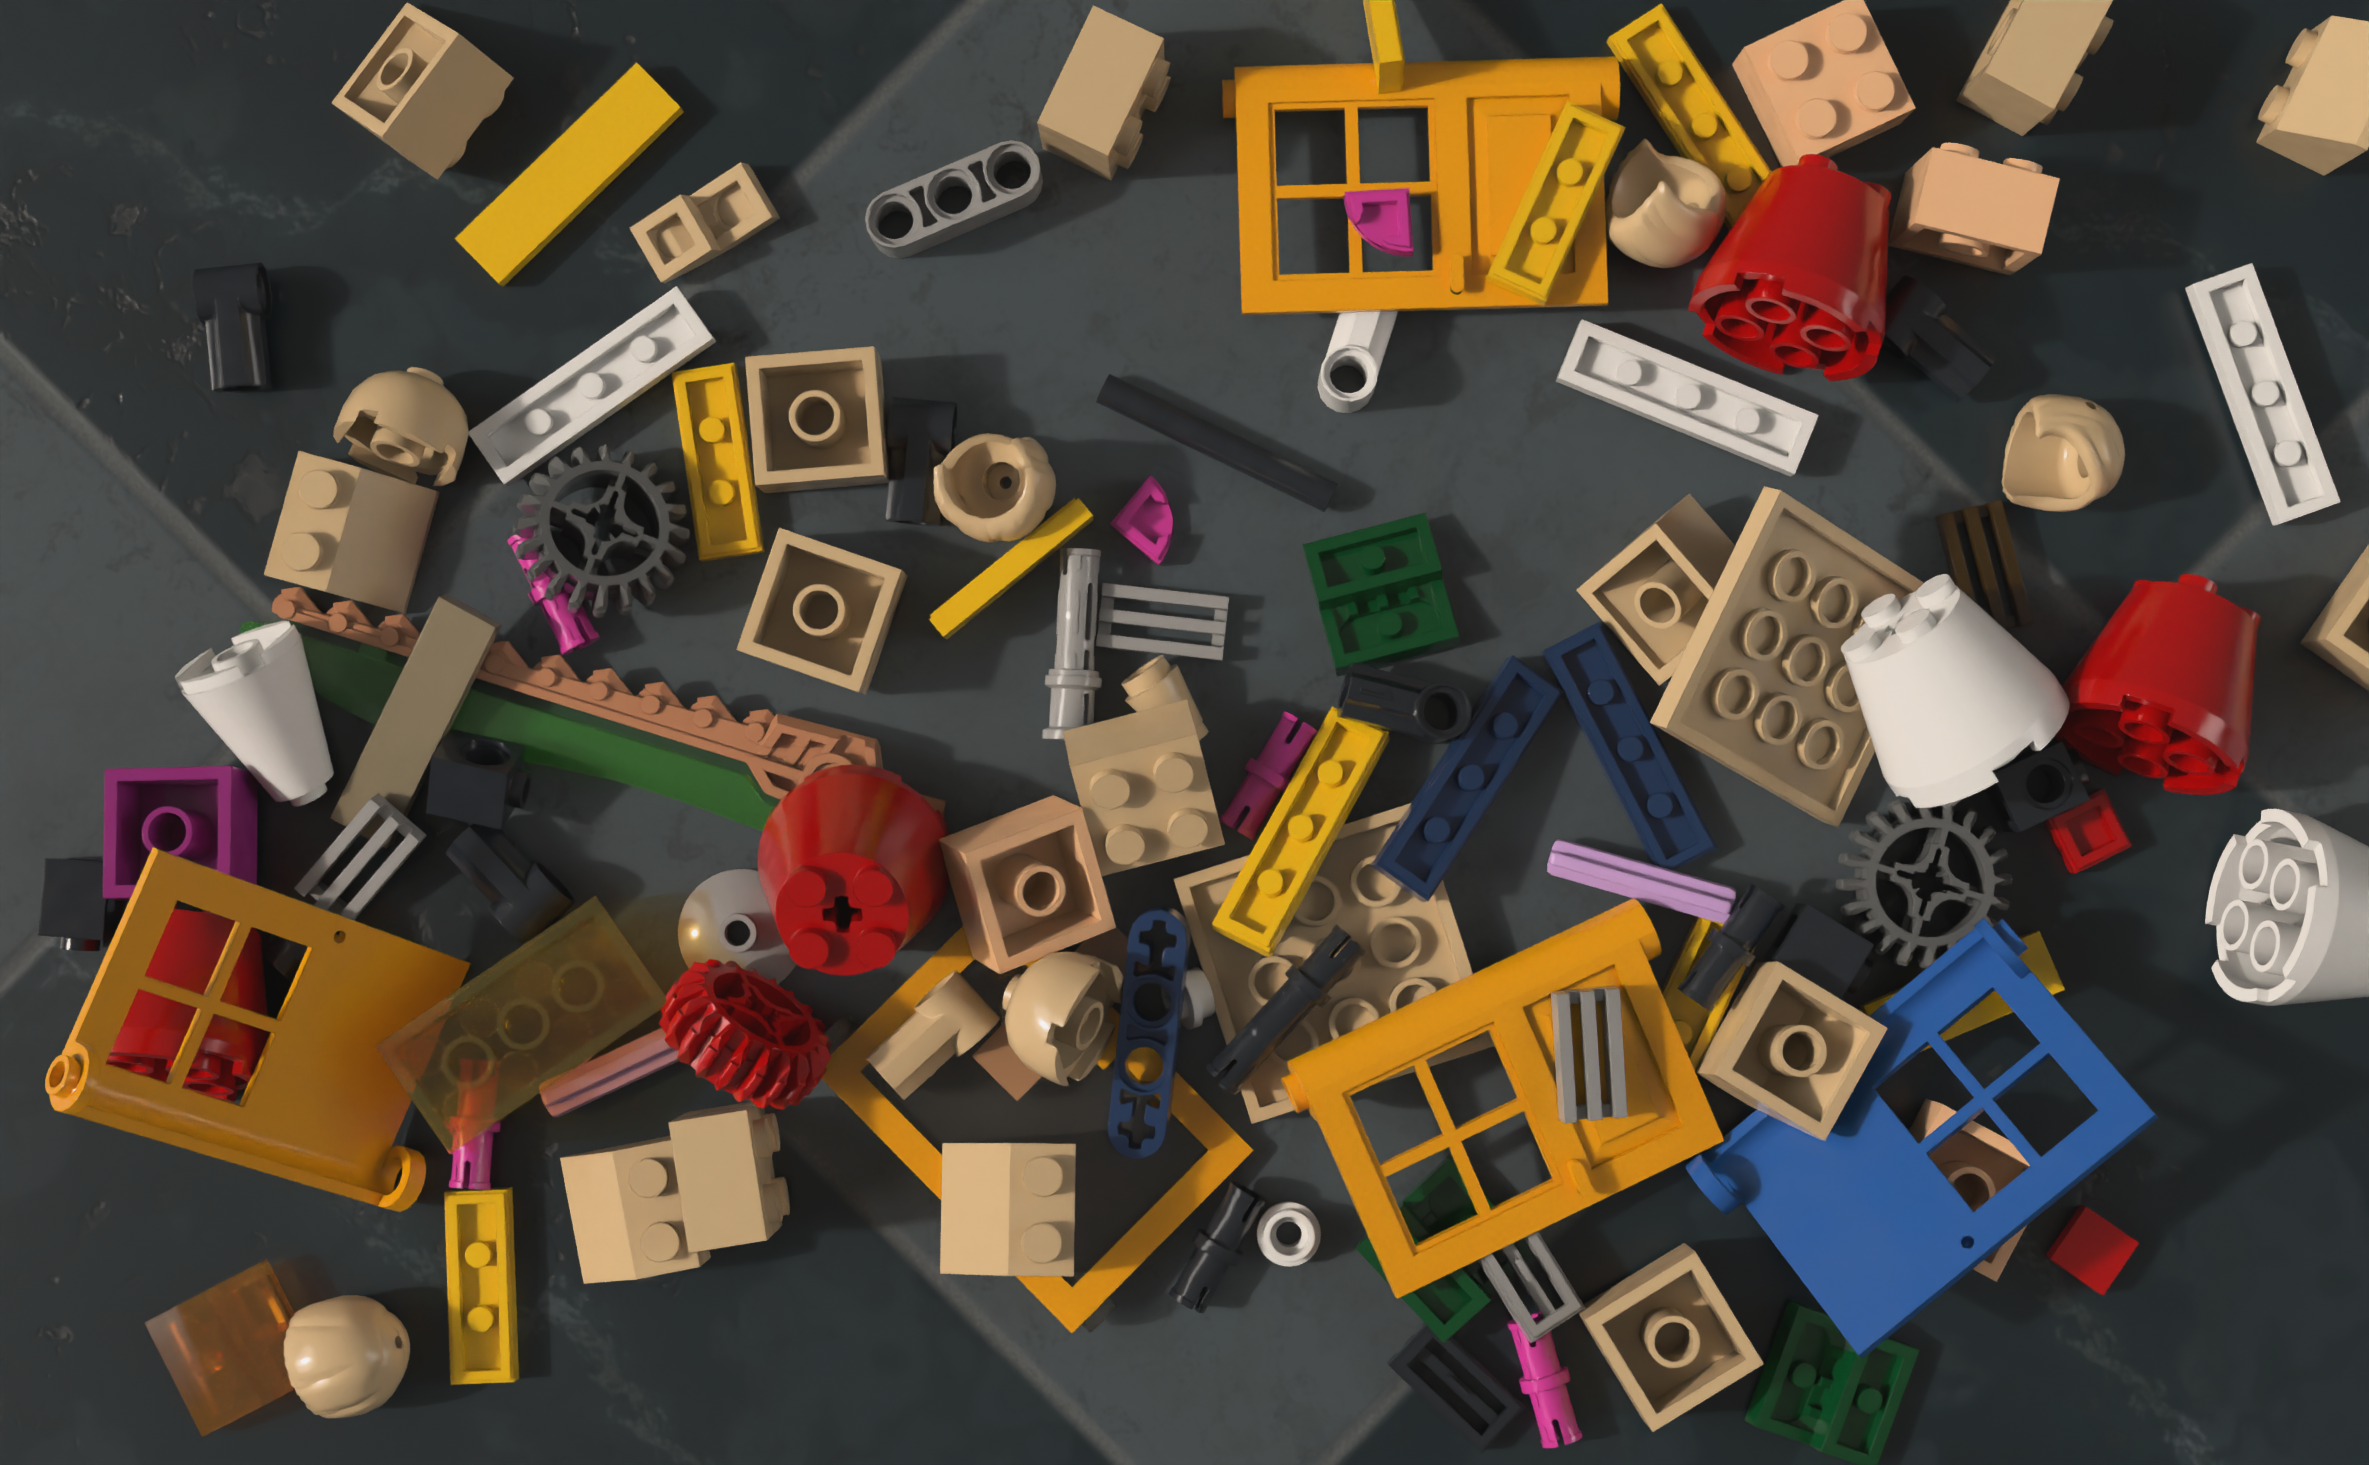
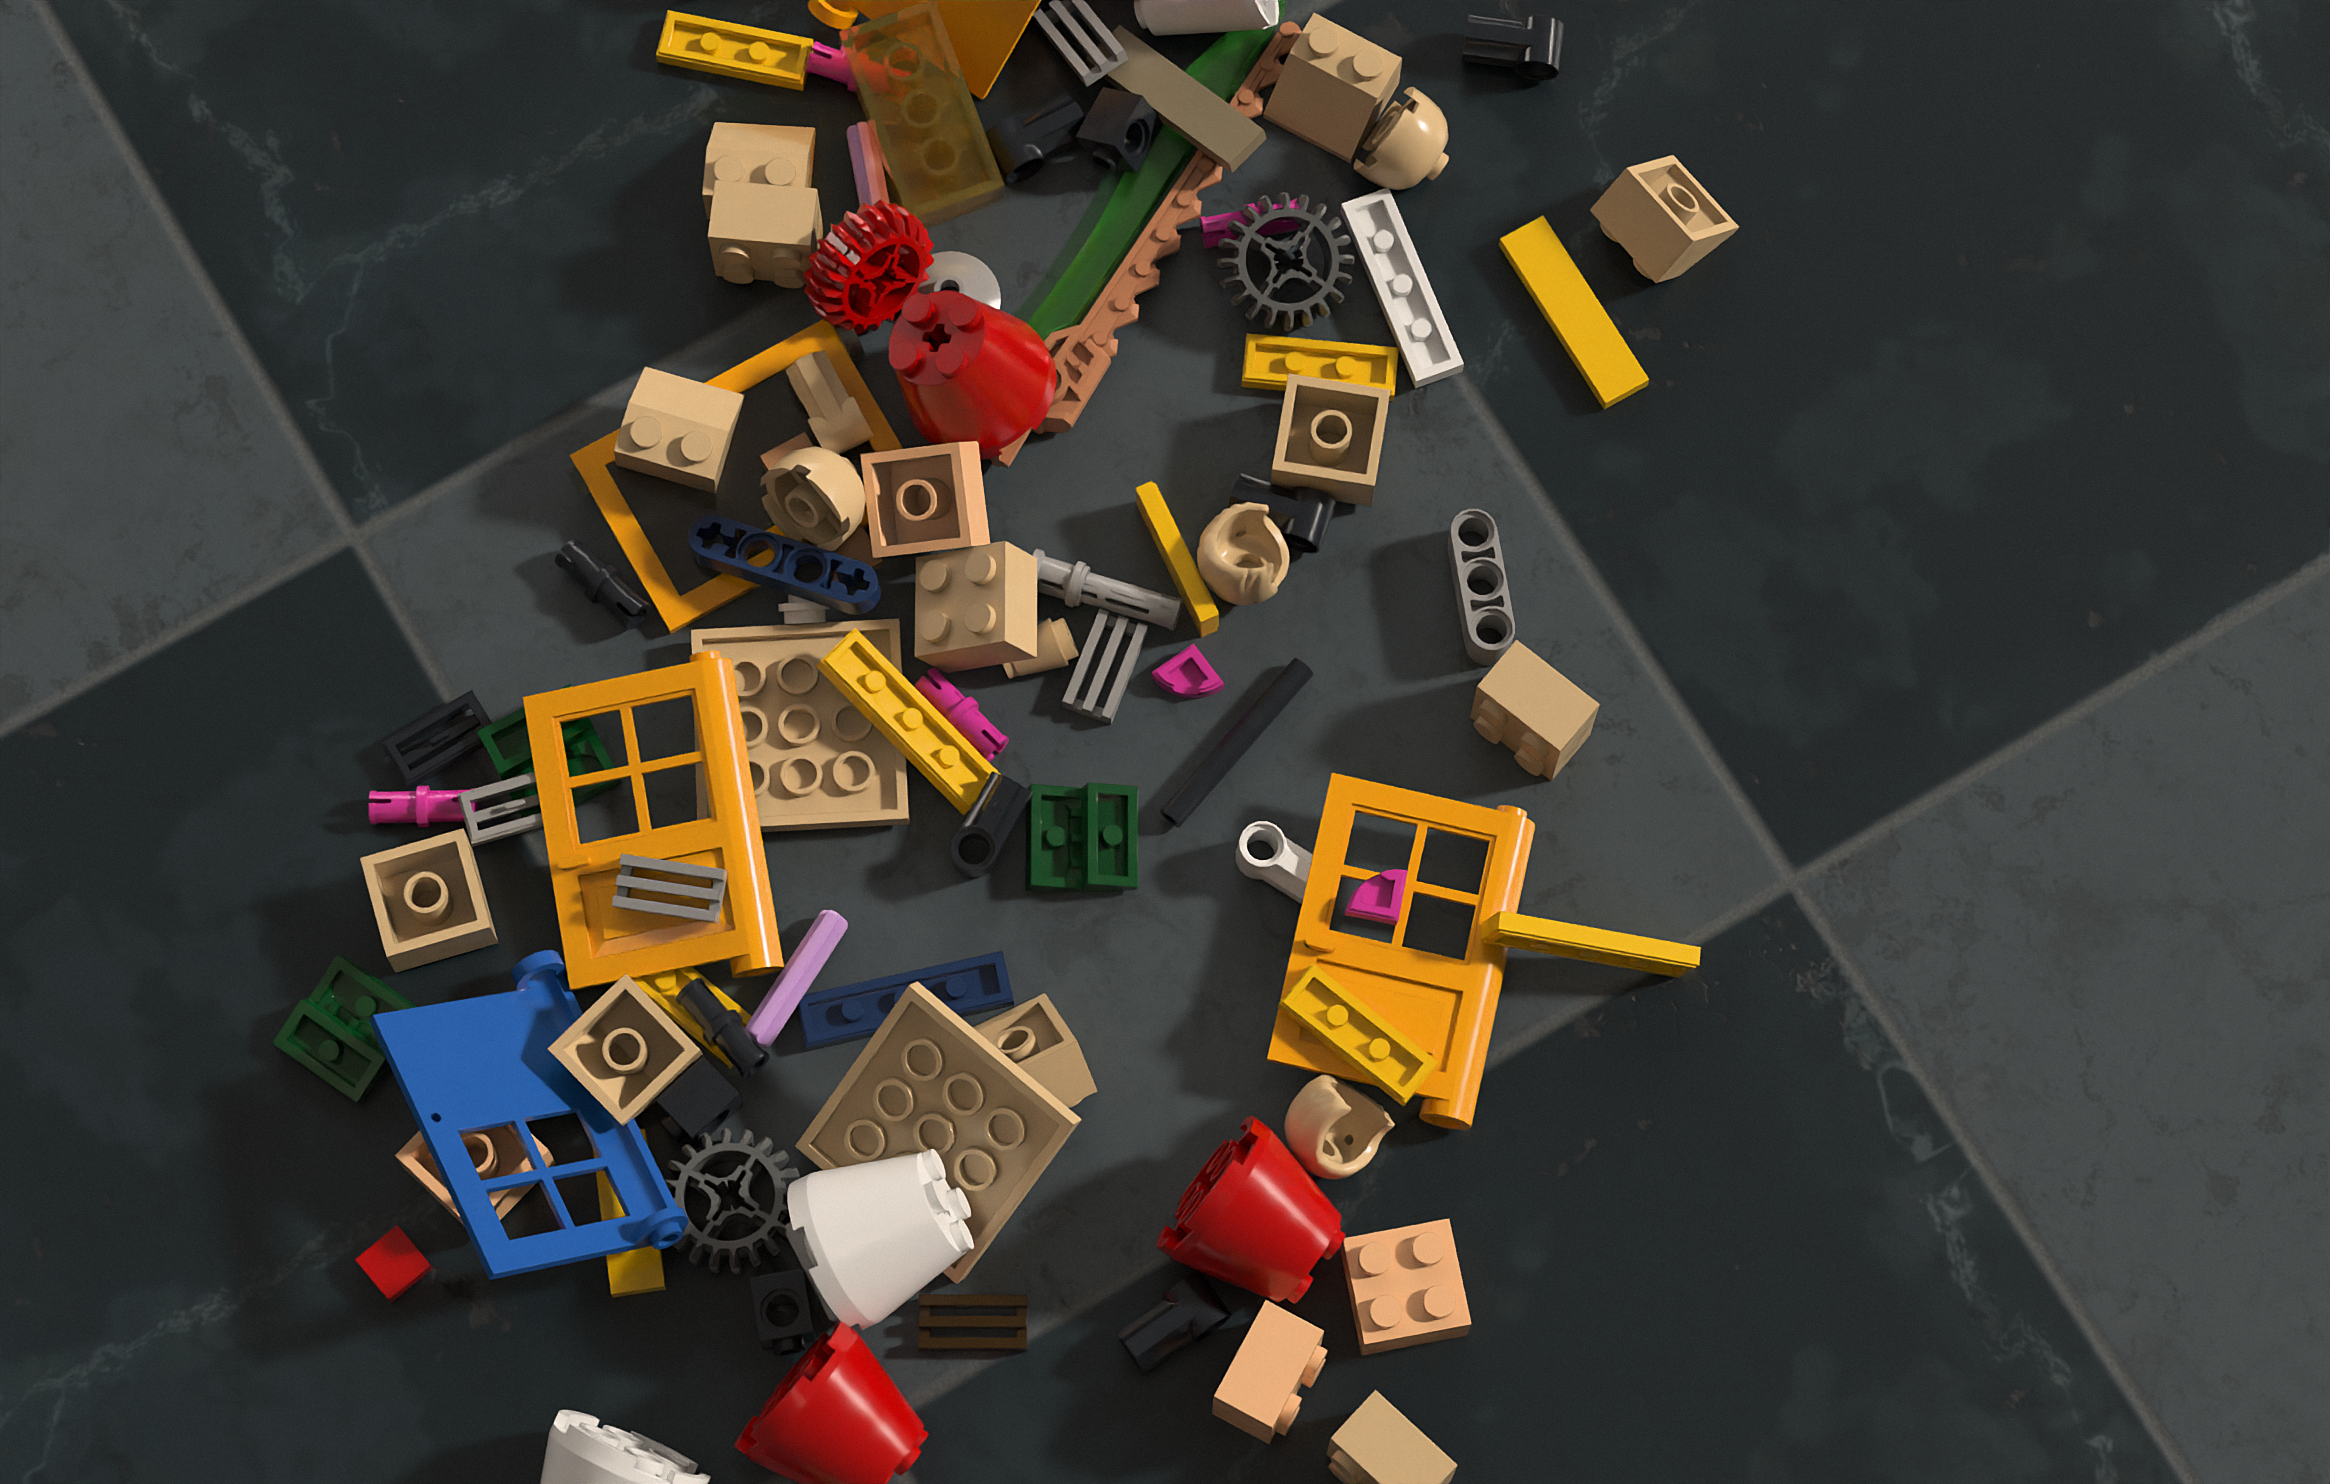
camera: 100 degrees right, 15 degrees down
tan slope [630,162,780,283] -> none
tan brick [736,528,908,695] -> none
black pin [1206,924,1367,1095] -> none
white plate [1257,1201,1321,1267] -> none
dark blue tile [1371,655,1564,902] -> none
white plate [1556,319,1819,477] -> none
yellow tile [1606,3,1772,231] -> none
tan piece [2001,394,2125,512] -> none
red tile [2044,789,2132,874] -> none

